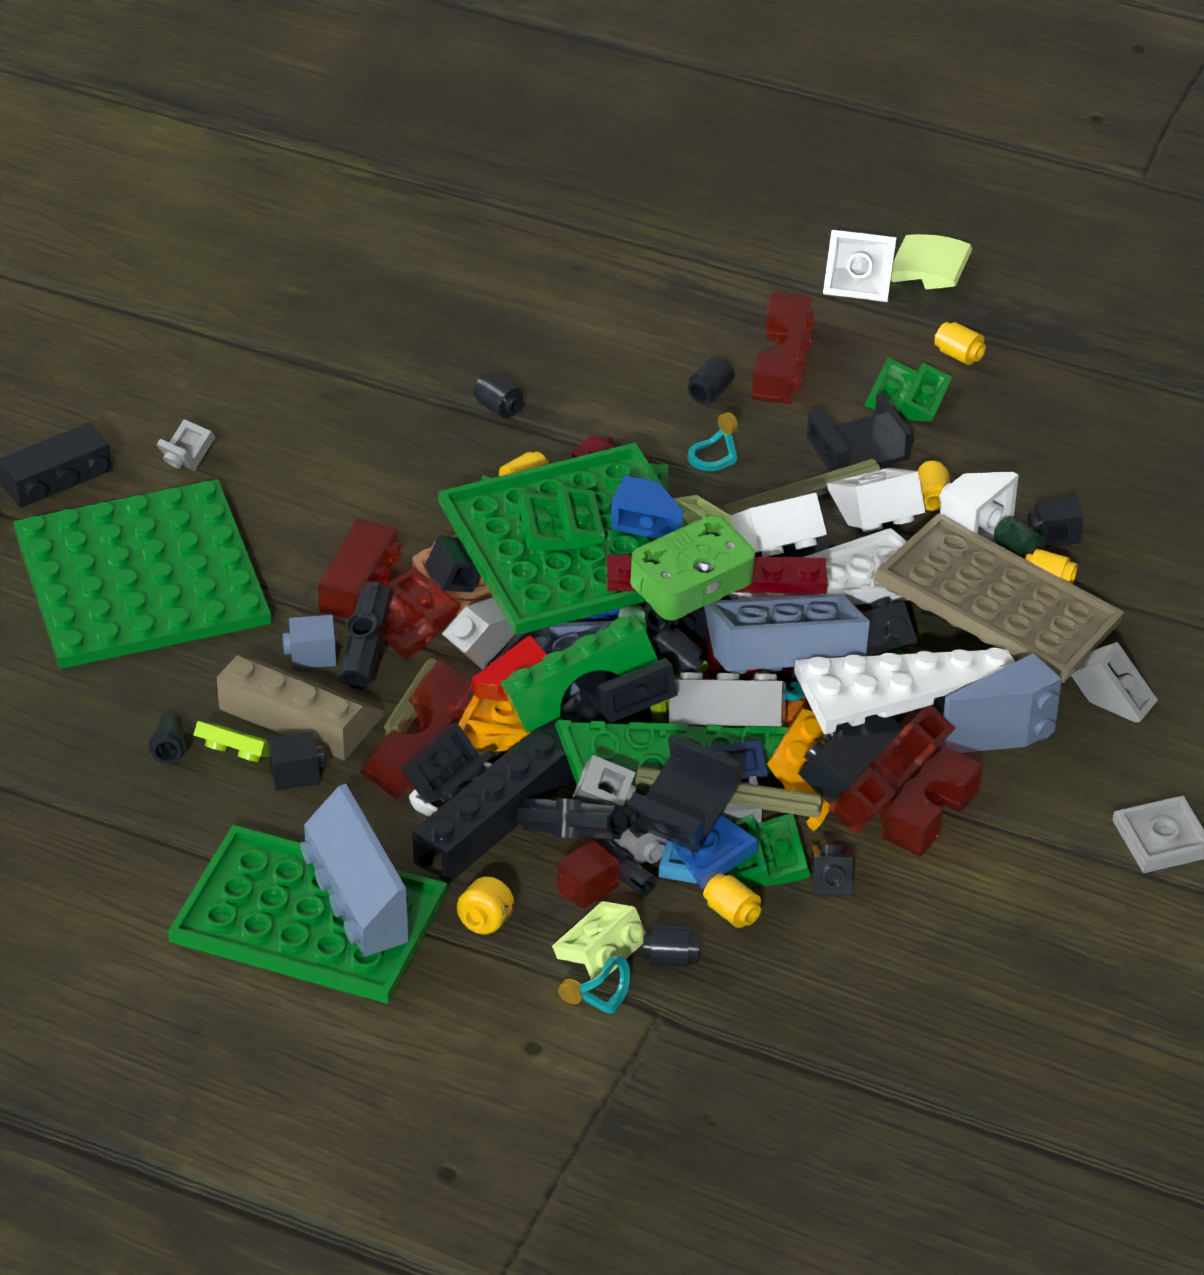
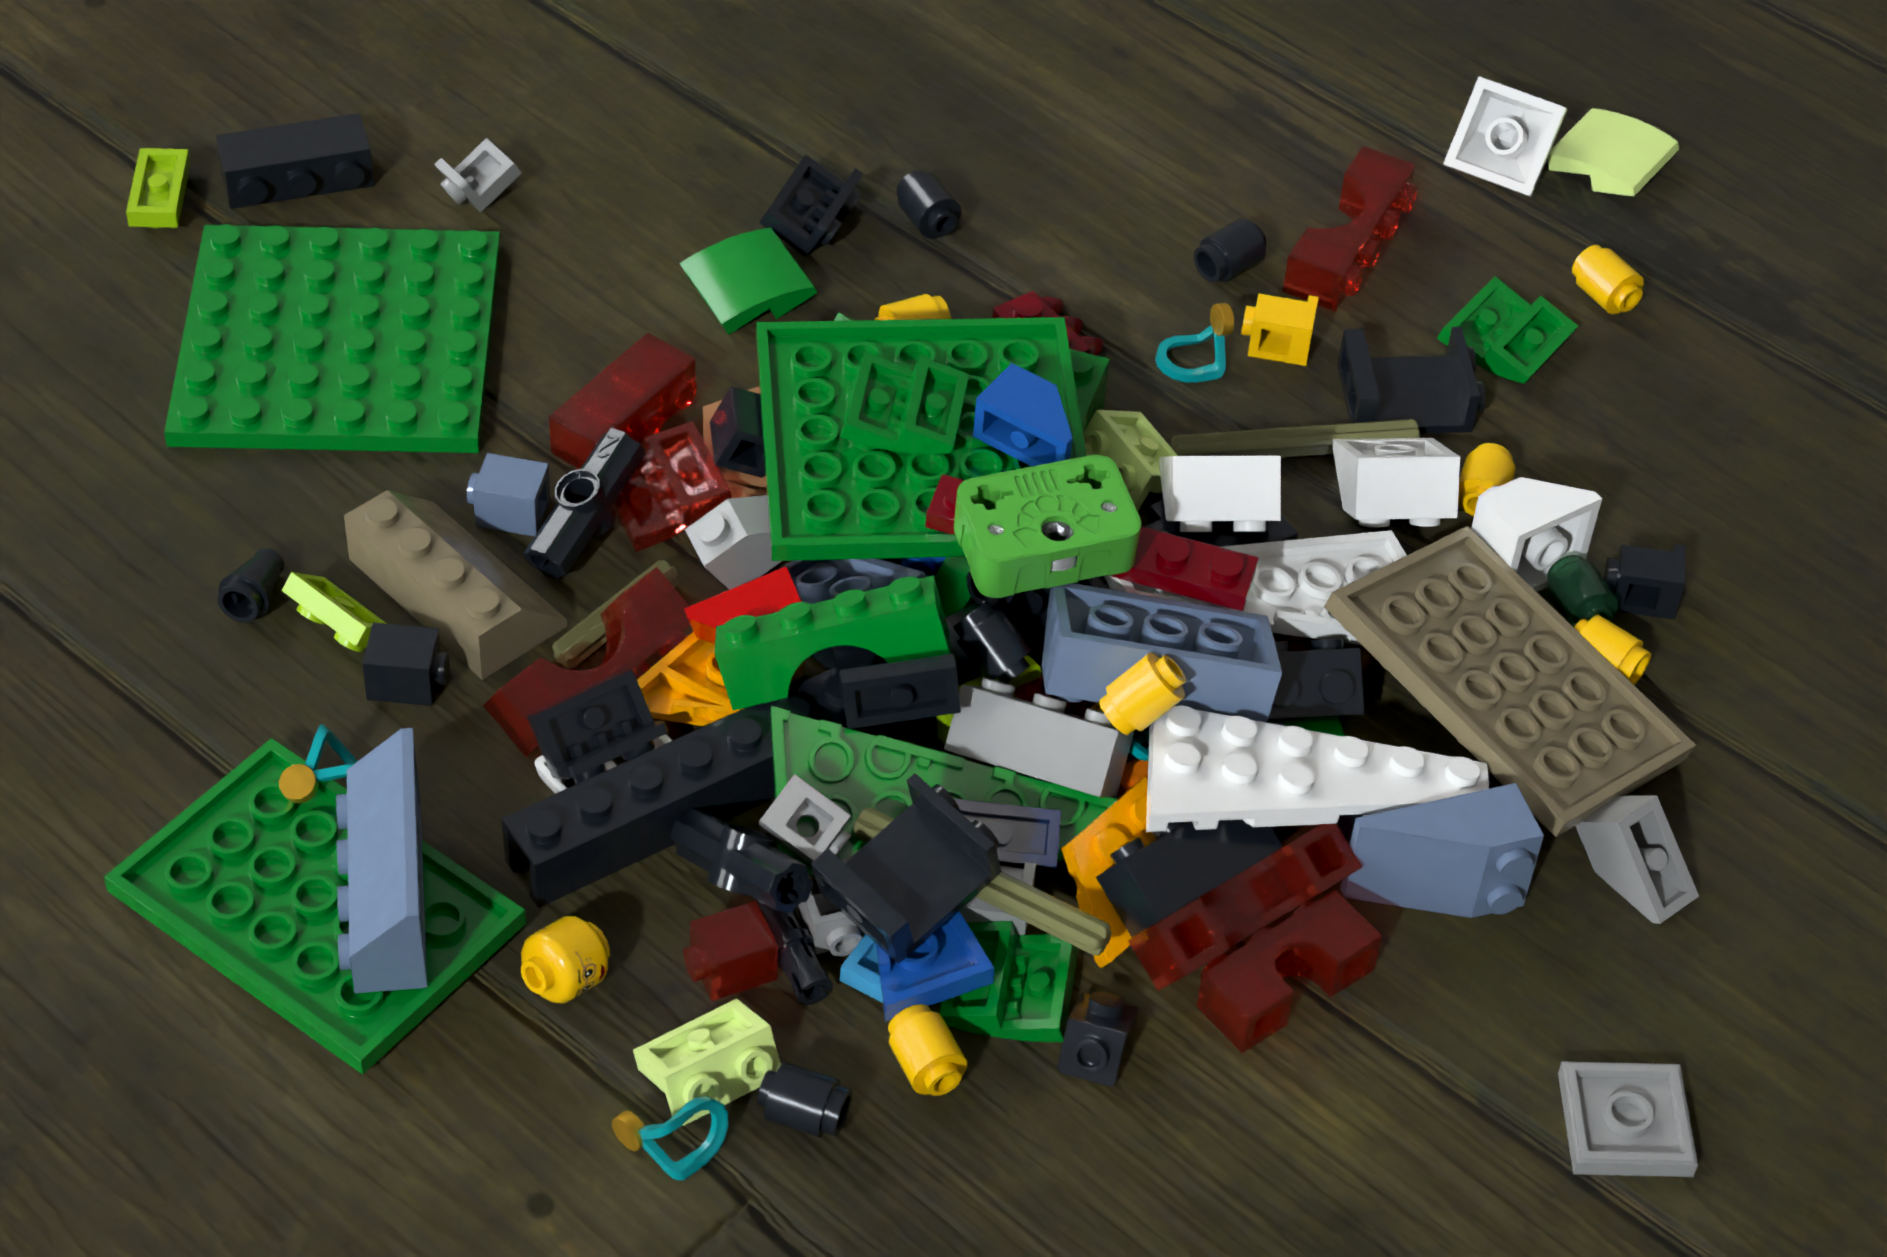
camera: 15 degrees right, 5 degrees up
none -> piece [279,724,358,803]
none -> green slope [679,228,818,335]
none -> black bracket [759,154,863,256]
none -> yellow brick [1099,653,1186,735]
none -> yellow brick [1241,294,1319,366]

